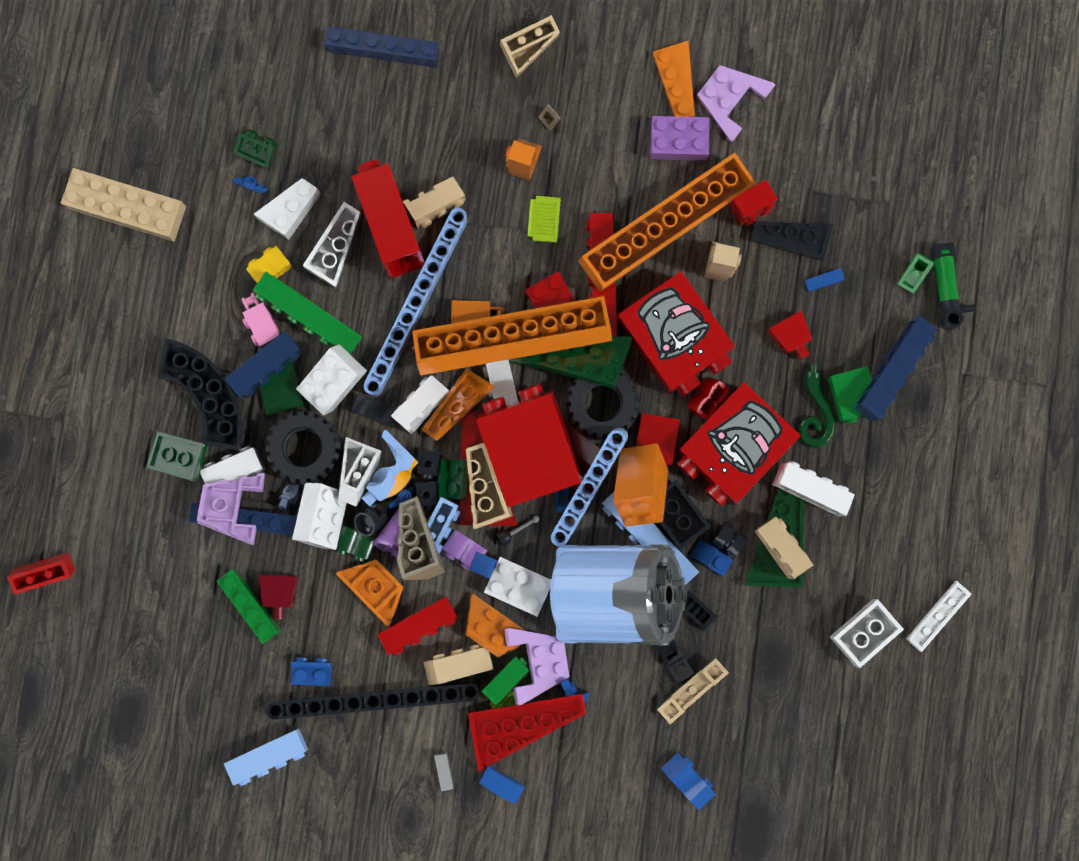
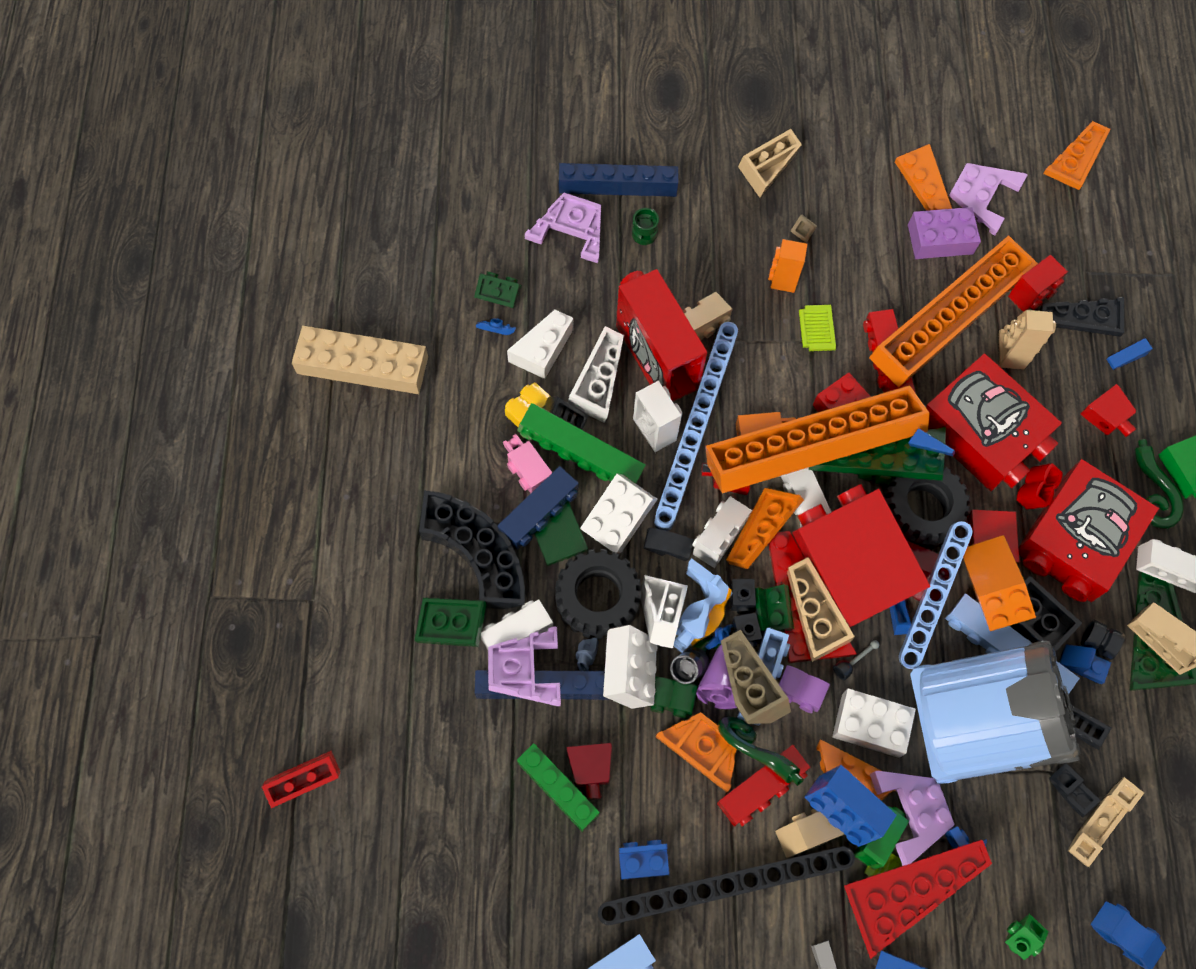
camera: 10 degrees left, 15 degrees down
blue slope [469,552,498,579] -> none
none -> lavender wing [525,193,601,263]
none -> black slope [543,396,588,430]
none -> dark green wheel [632,208,659,245]
none -> white brick [633,381,682,452]
none -> dark green plant [718,716,803,786]
none -> blue brick [804,765,897,847]
none -> blue piece [908,428,955,456]
none -> green brick [1005,914,1049,960]
none -> orange wing [1043,121,1110,190]

